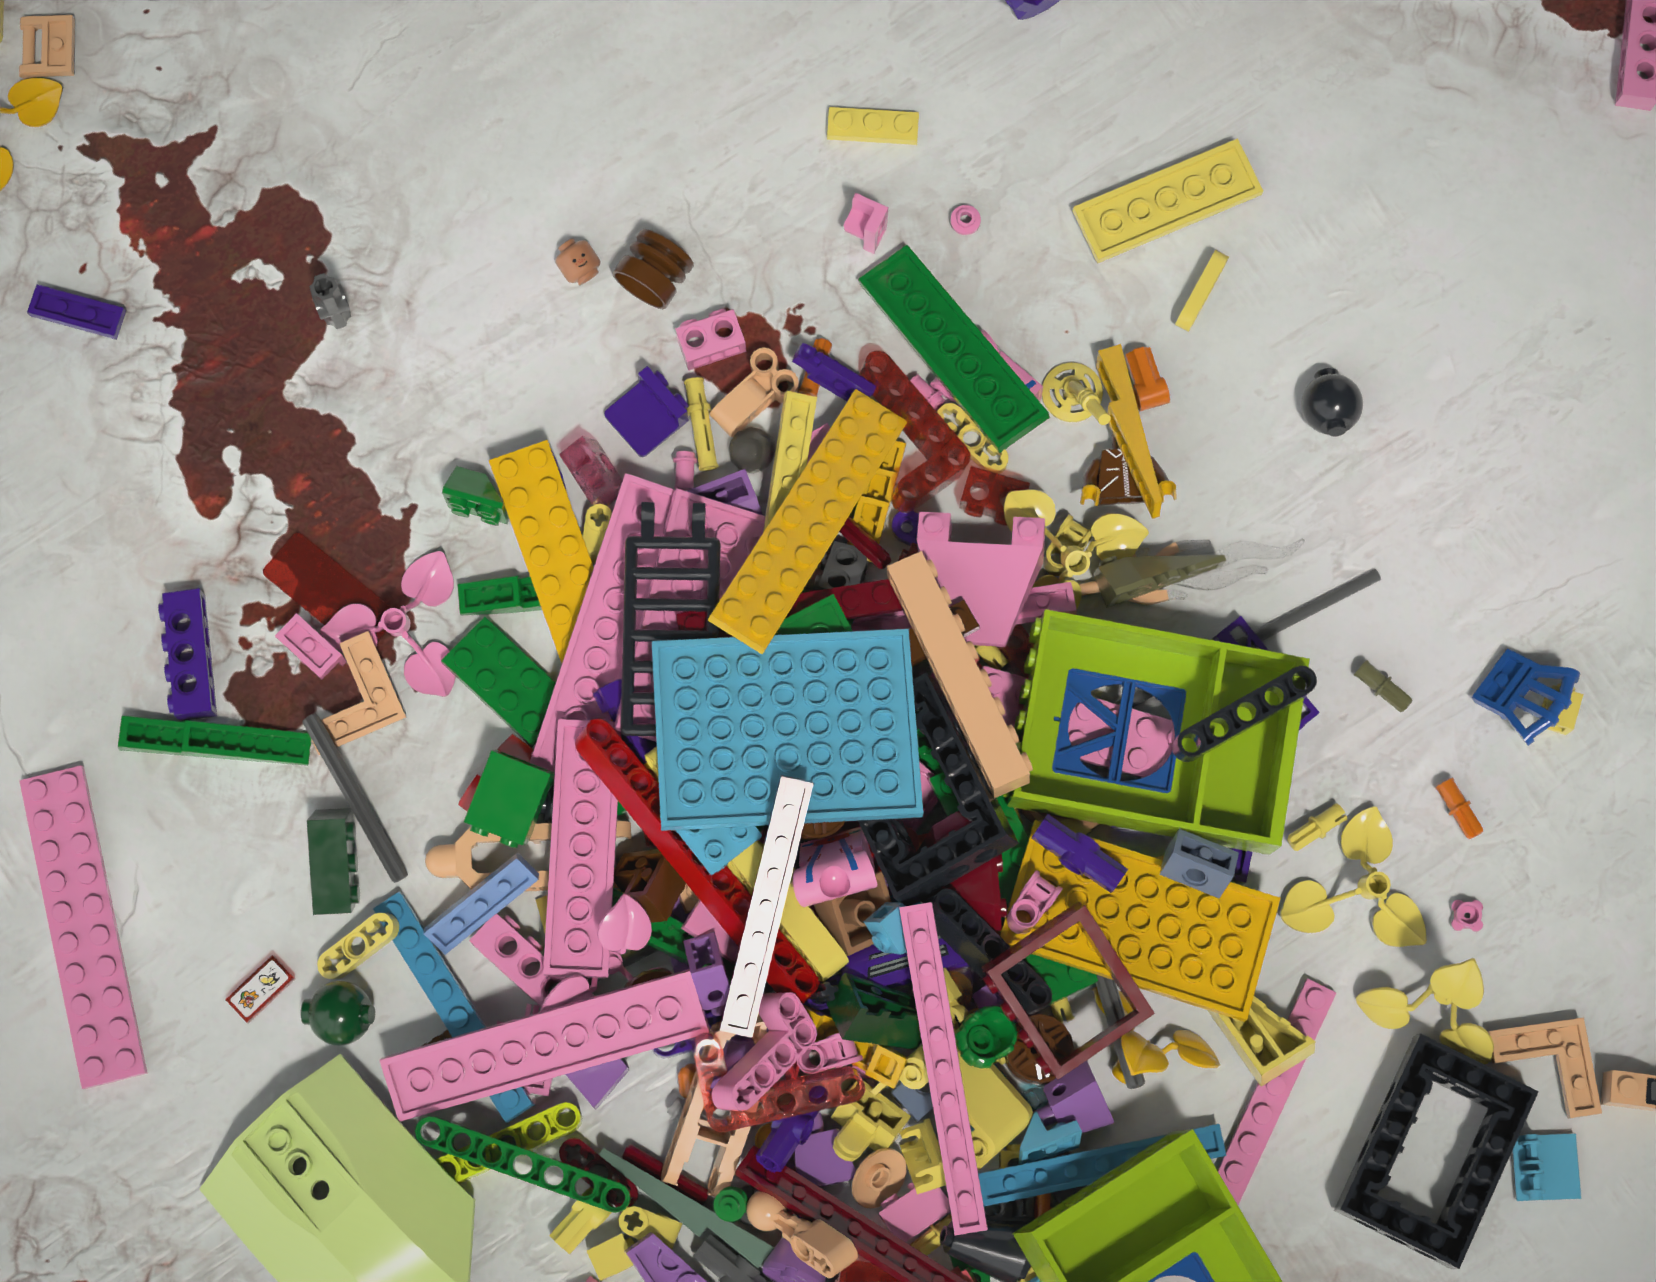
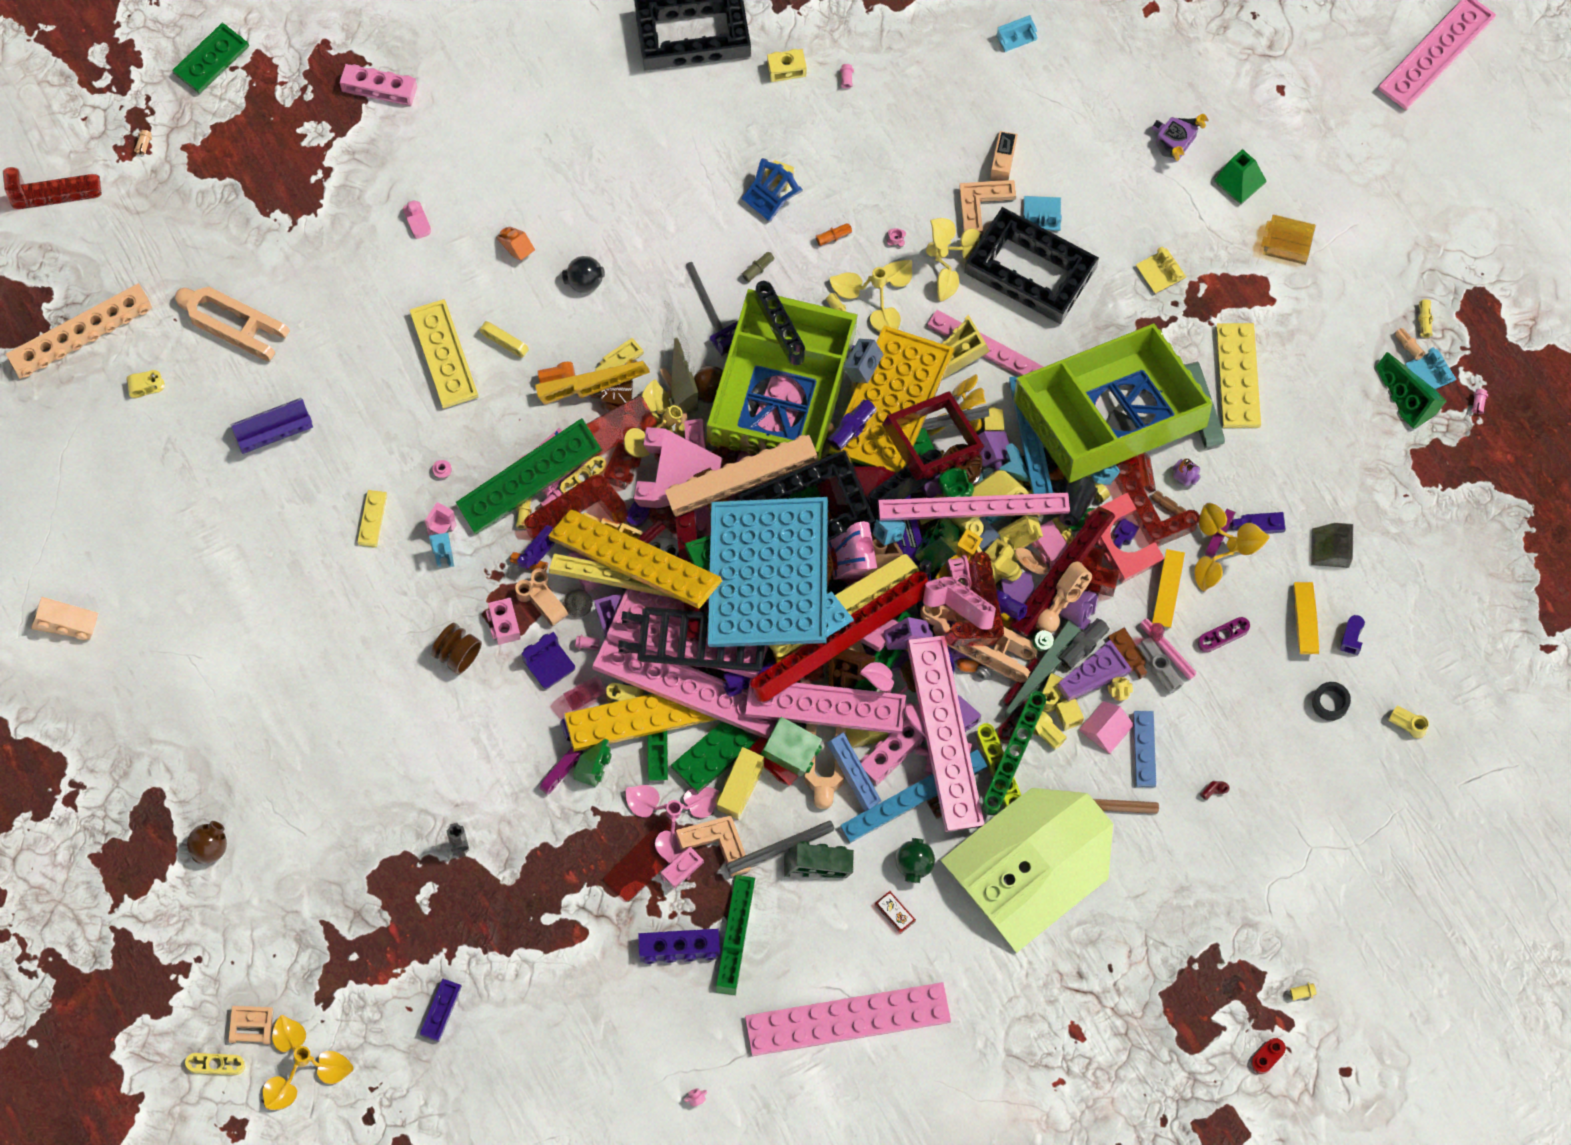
camera: 85 degrees left, 10 degrees down
light yellow beam [317,913,399,979] -> none
nougat head [555,238,601,286] -> none
light yellow pin [684,377,719,471] -> none
plate [720,775,814,1038] -> none
bright pink piece [1007,870,1063,934] -> none
light yellow dish [1042,362,1110,425] -> none
none -> bright pink piece [403,200,431,239]
none -> medium azure hinge [429,533,454,567]
none -> orange slope [496,226,535,260]
none -> light yellow axle [516,498,532,529]
none -> magenta beam [539,747,583,795]
none -> clear red piece [586,396,657,462]
none -> light yellow hinge [595,338,644,371]
none -> reddish brown brick [694,366,723,403]
none -> light yellow wedge [715,747,764,820]
none -> light yellow brick [983,407,1004,432]

